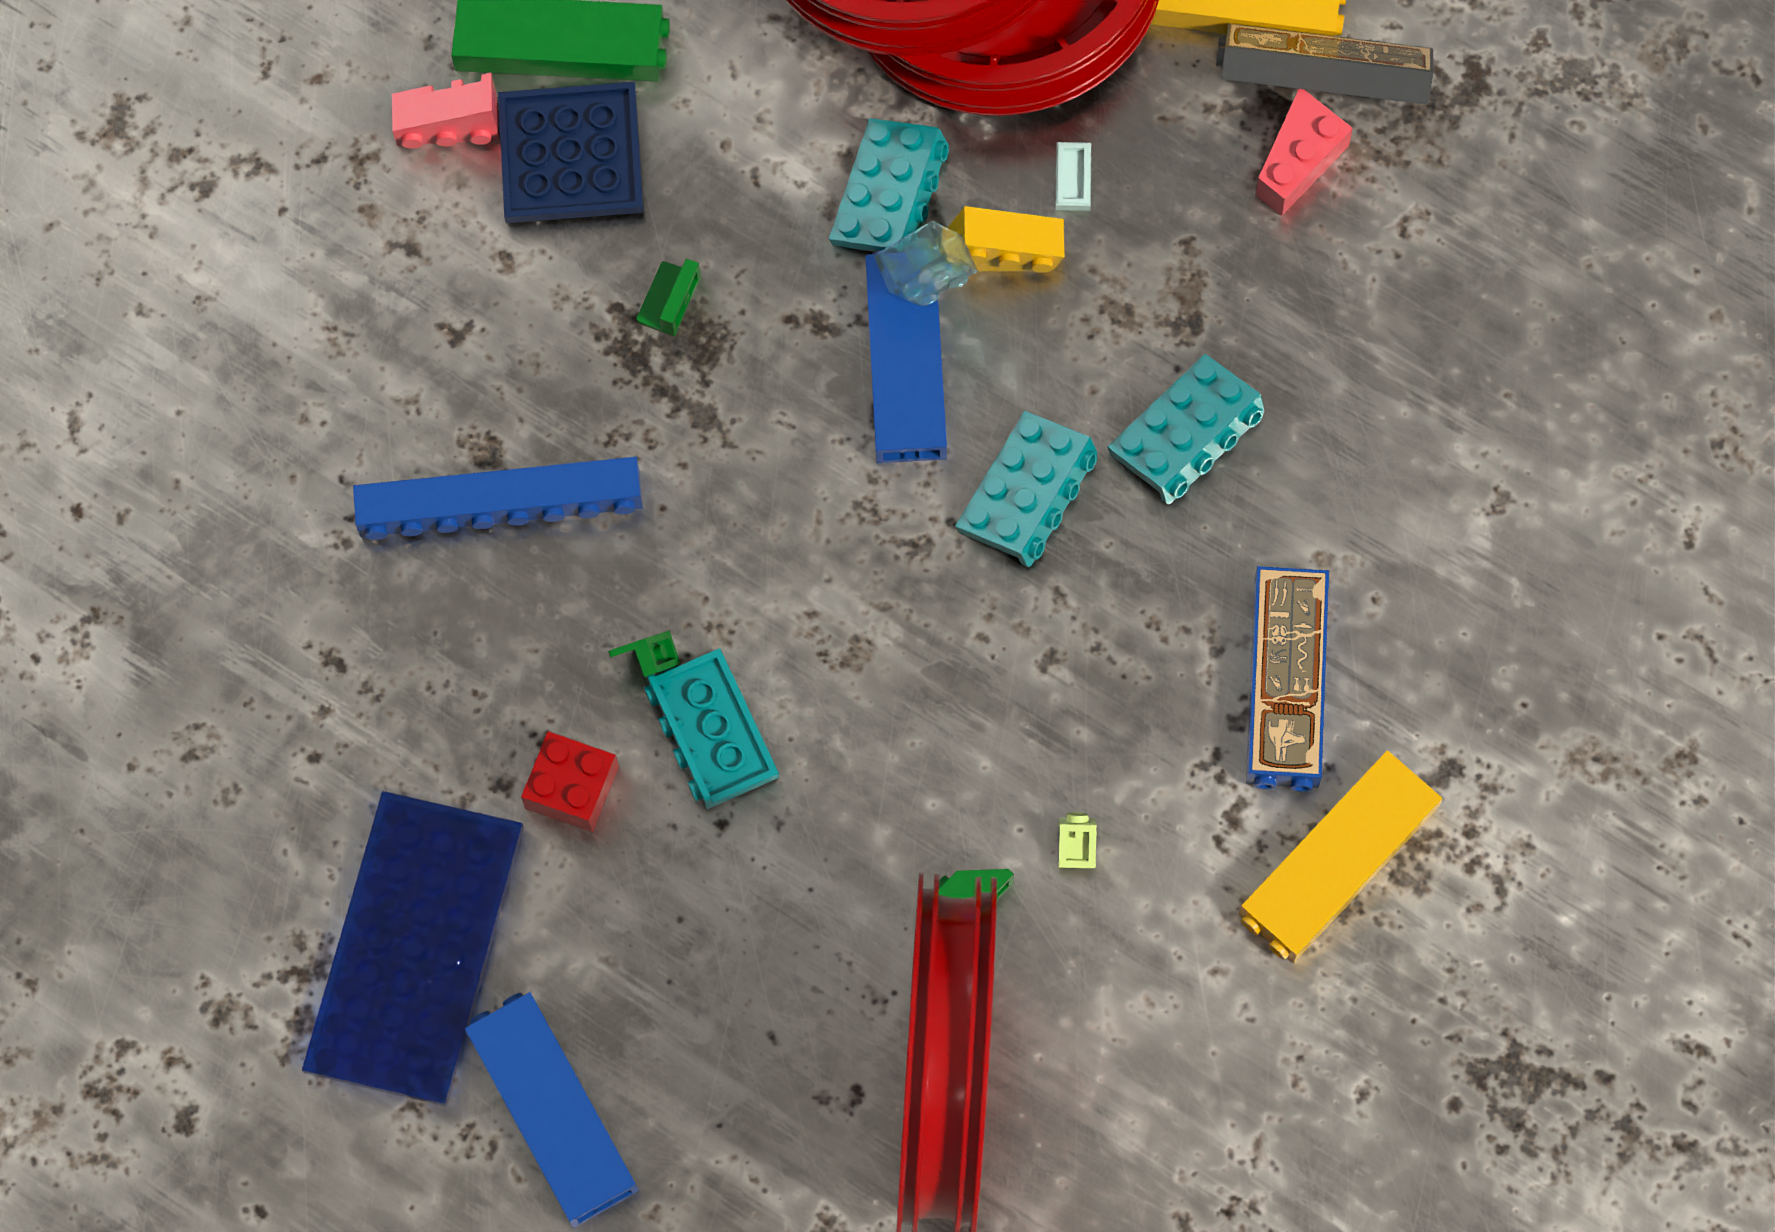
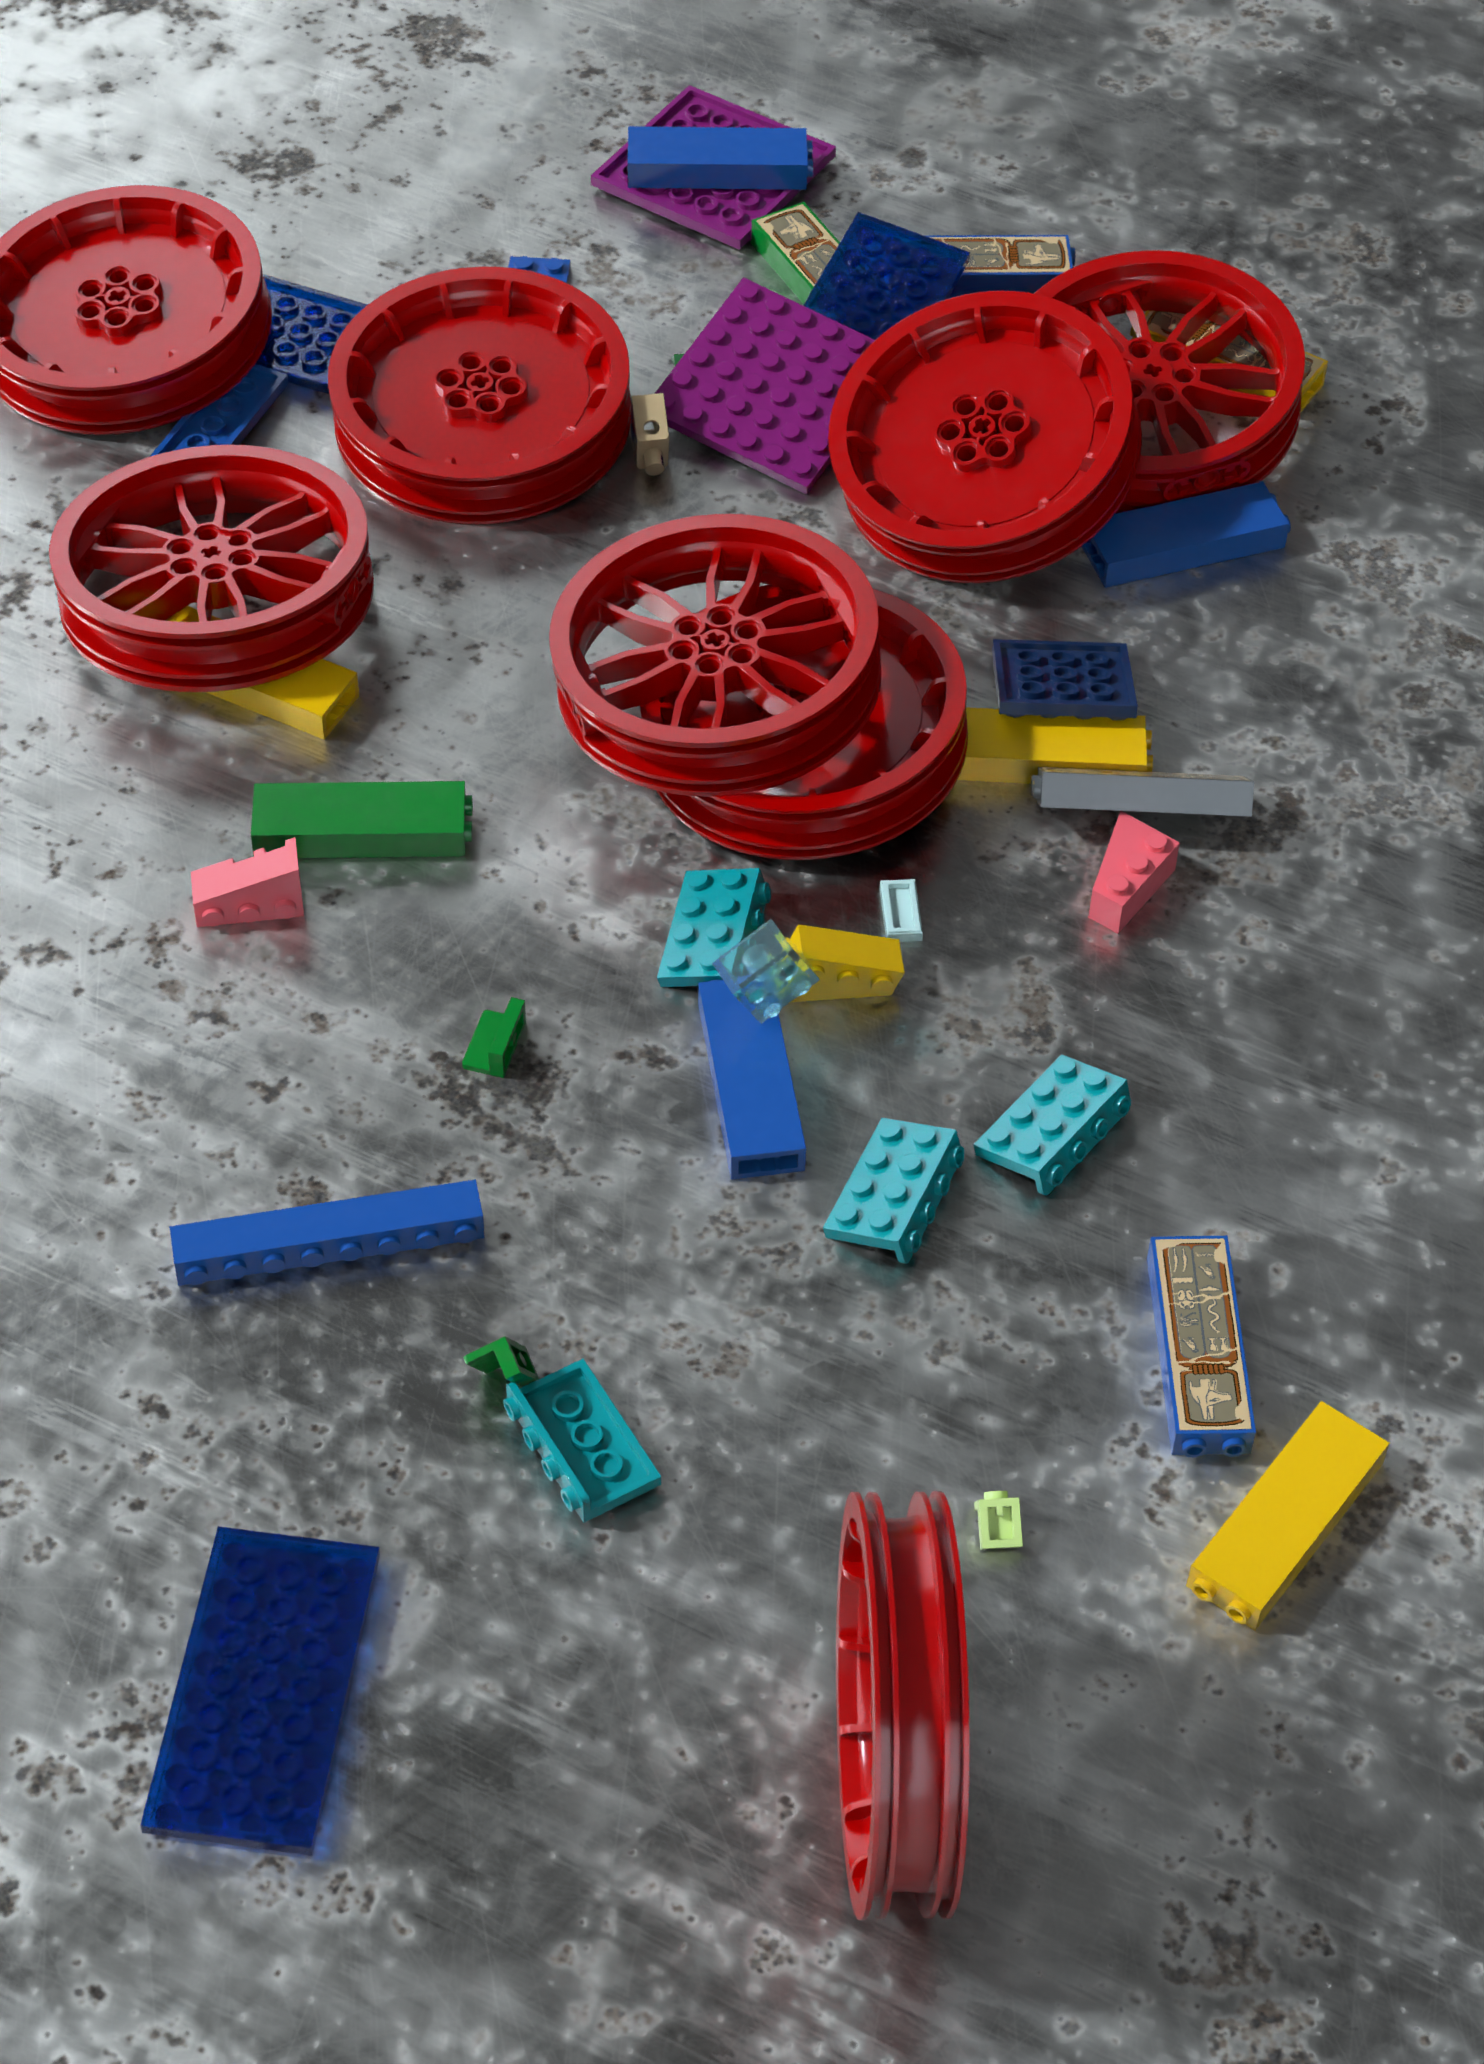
camera: 10 degrees left, 20 degrees down
blue brick [465,992,639,1228] -> none
dark blue plate [498,82,644,223] -> none
red brick [521,731,619,832] -> none

